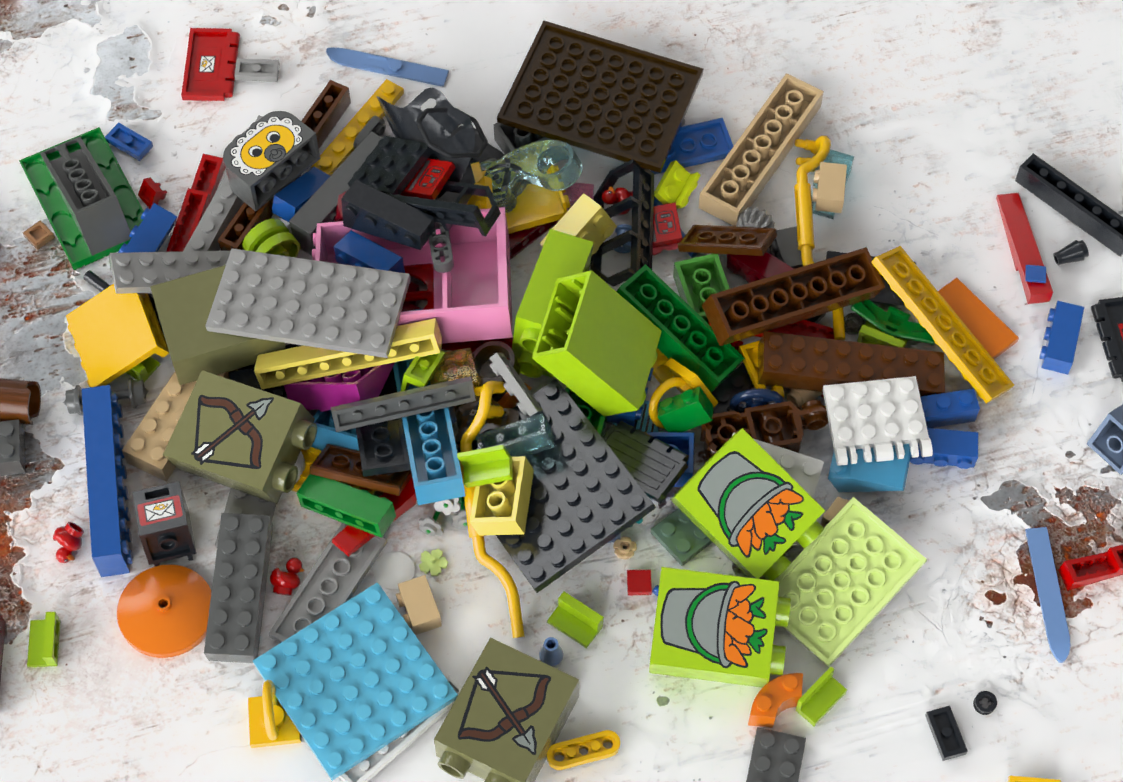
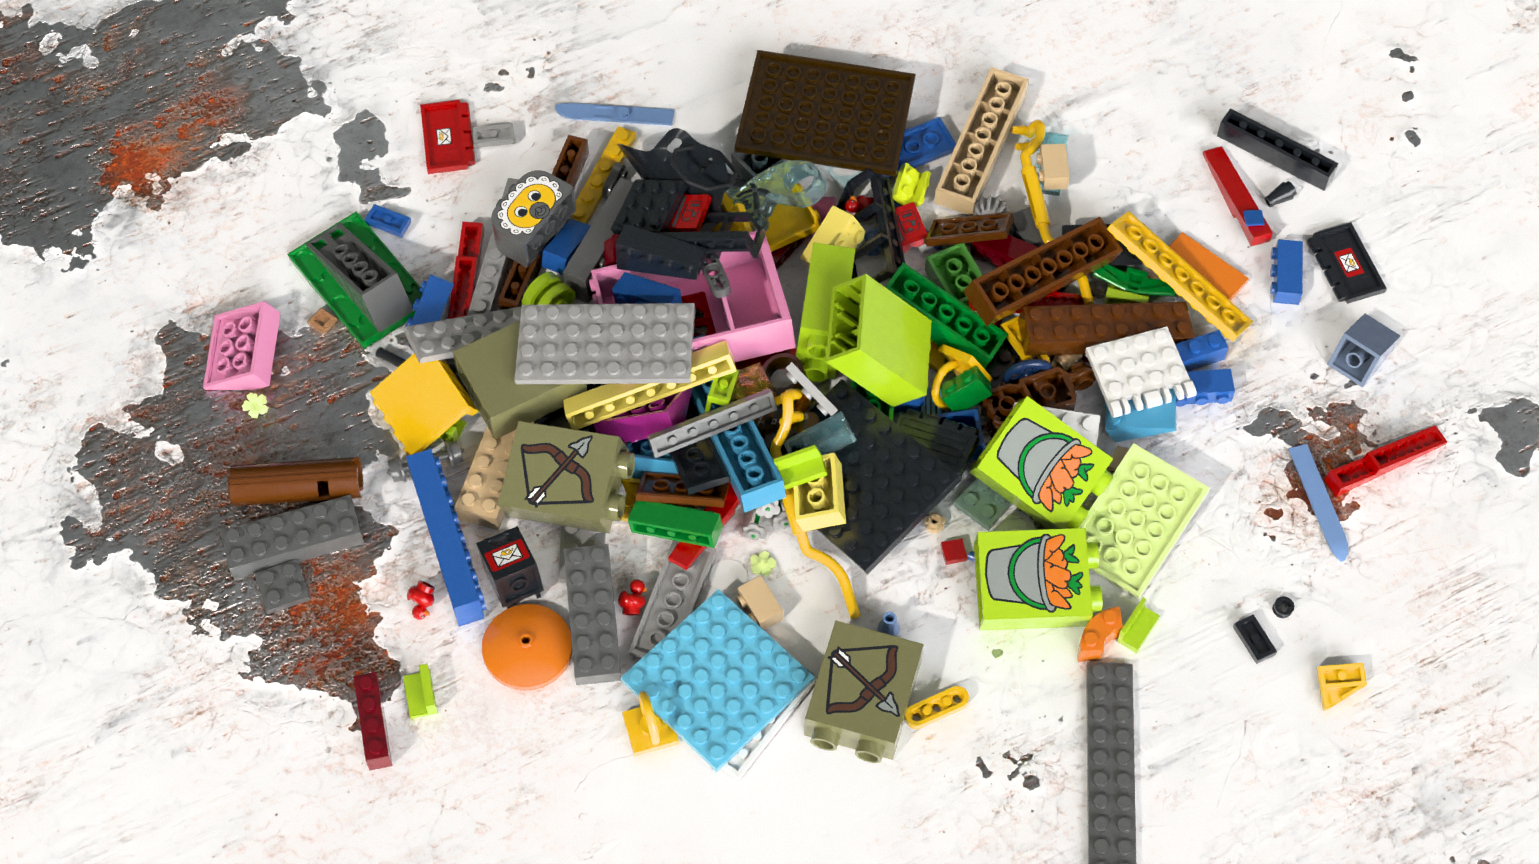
camera: 10 degrees left, 0 degrees up
red tile [138,177,167,209] -> none
lime panel [547,591,604,649] -> none

